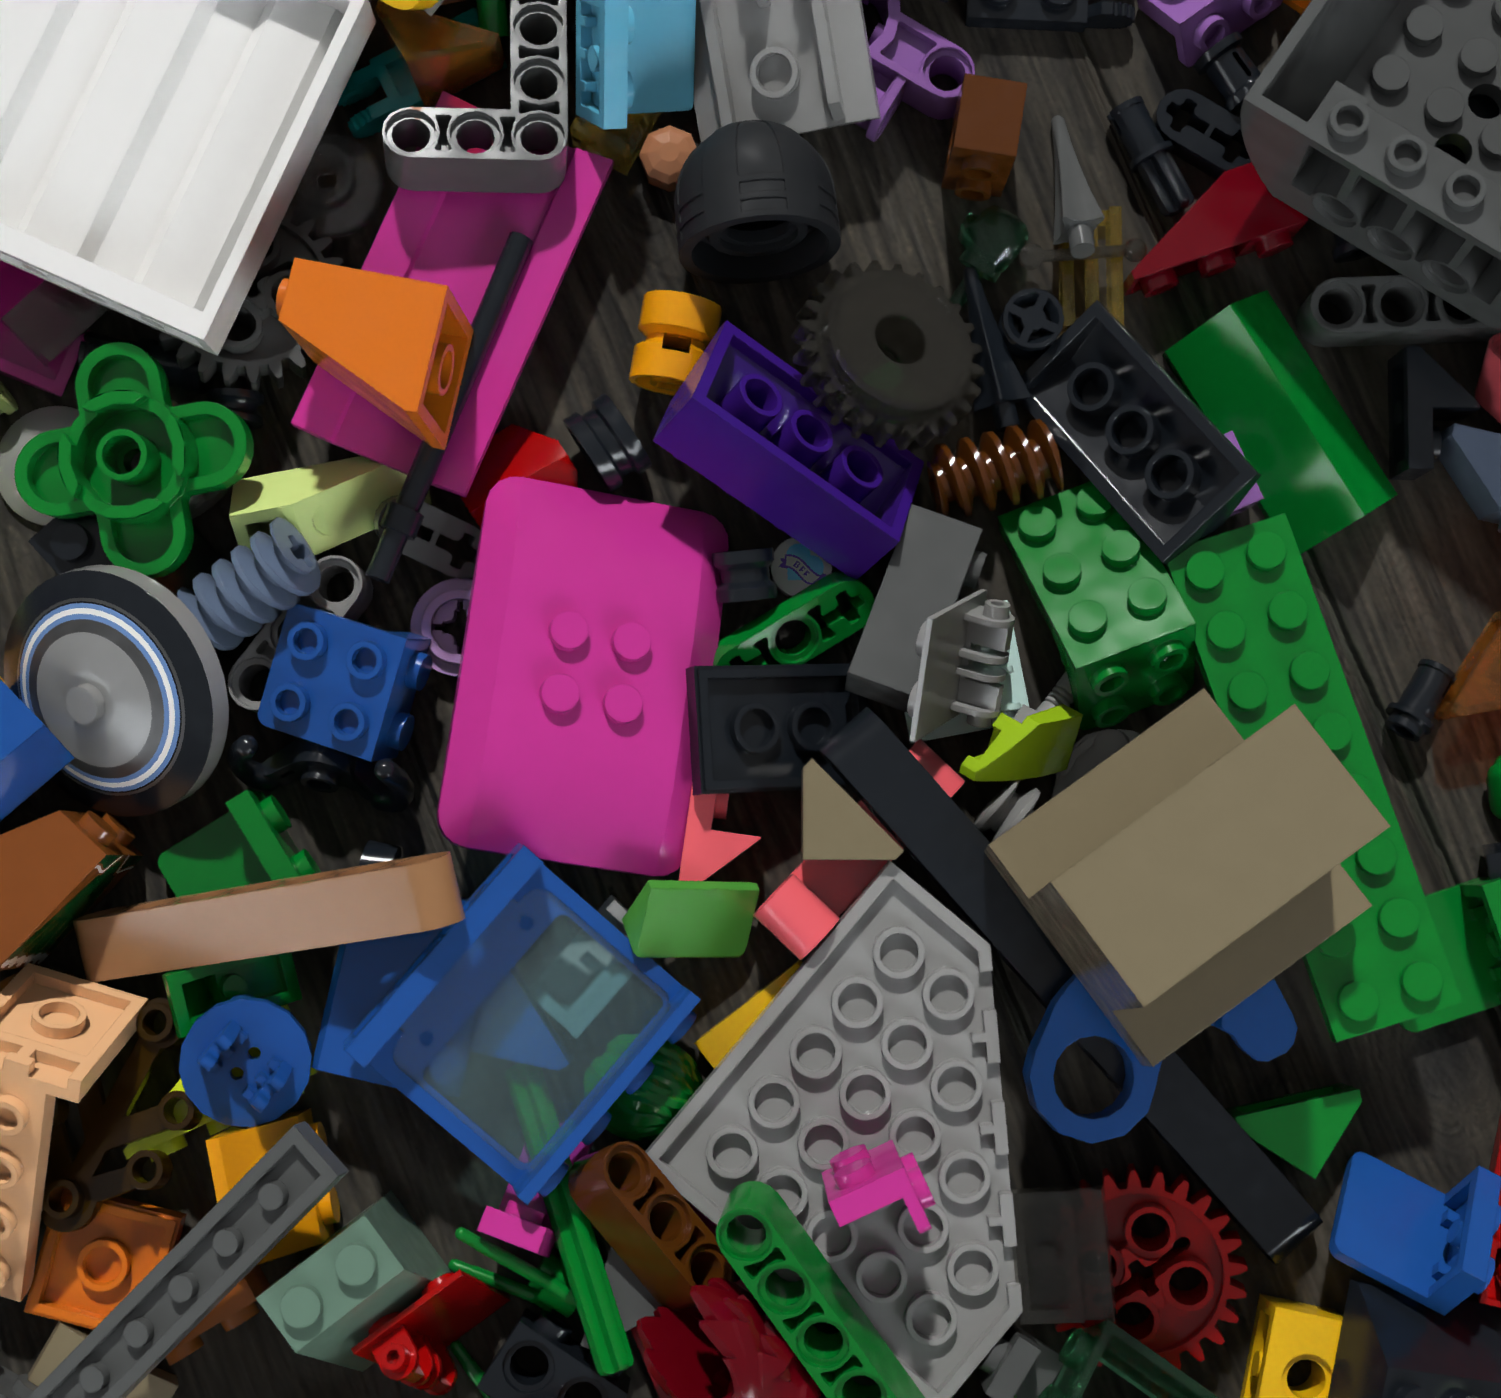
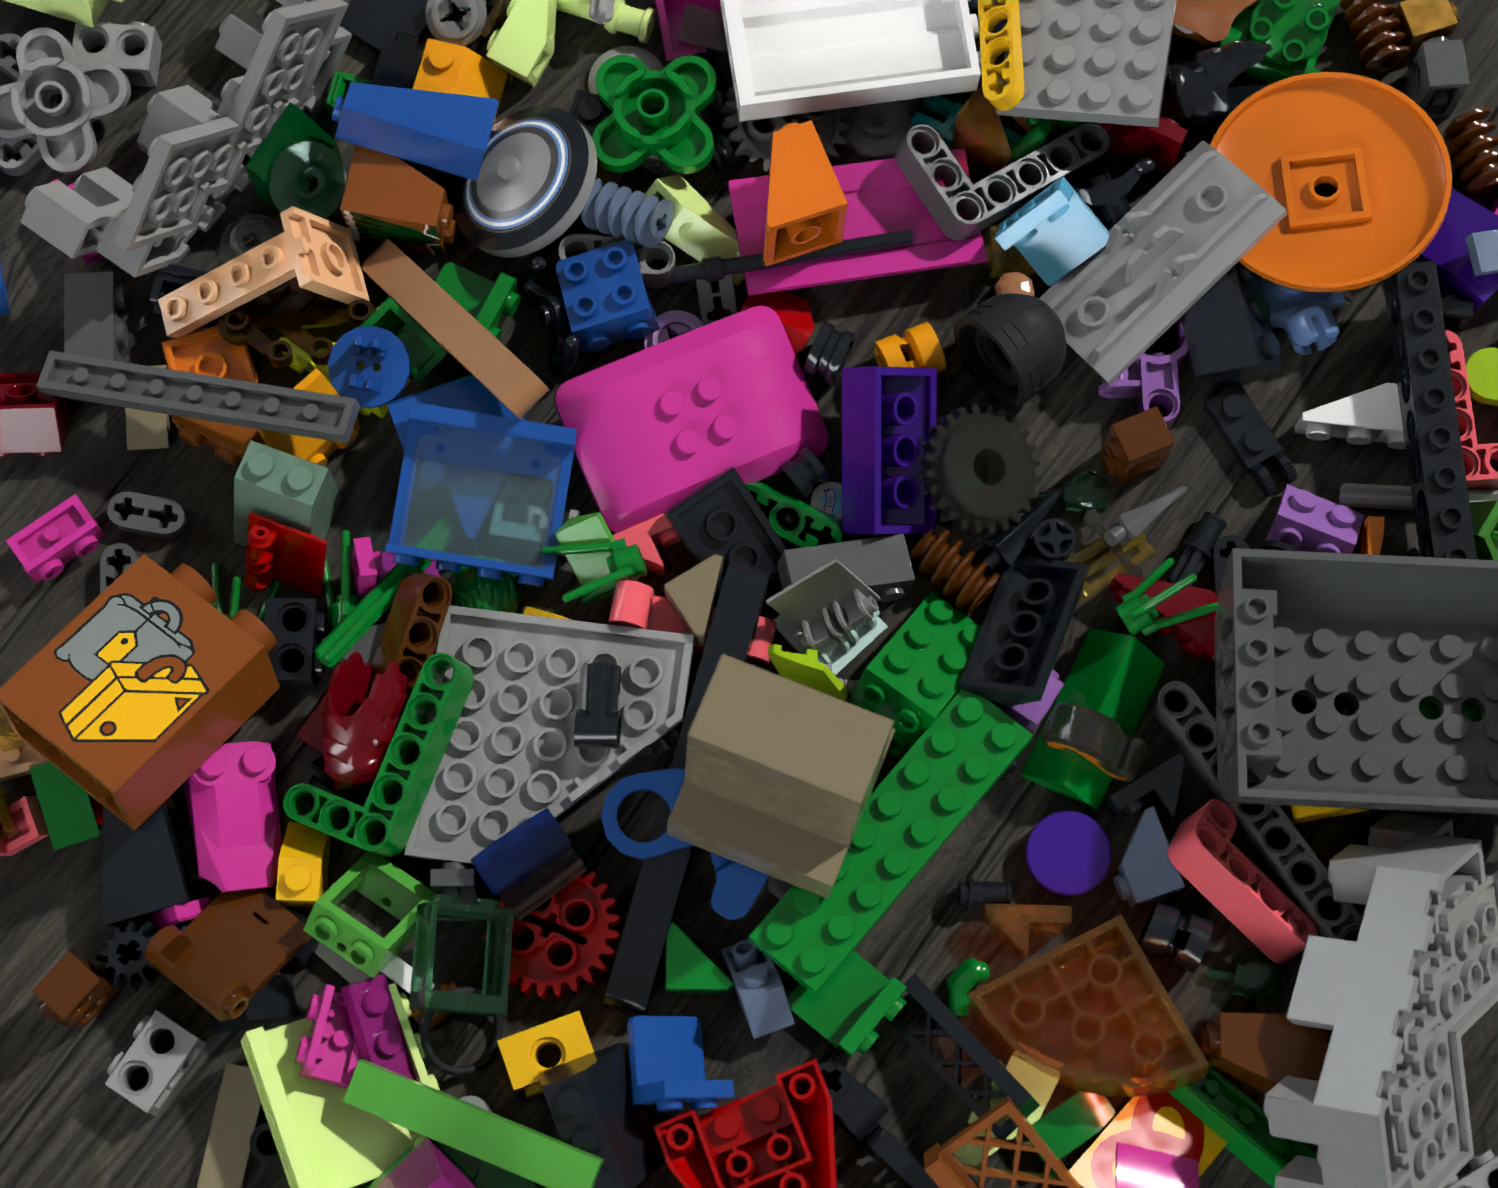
camera: 60 degrees right, 10 degrees down
dark pink bracket [821,1140,936,1234] -> none
none -> clear blue slope [471,807,572,896]
none -> green plant [541,538,648,604]
none -> black piece [574,662,621,749]
none -> sand blue slope [721,940,795,1039]
none -> dark purple tile [1025,811,1111,897]
none -> clear smoke animal [1041,702,1149,782]
none -> green plant [1115,558,1218,637]

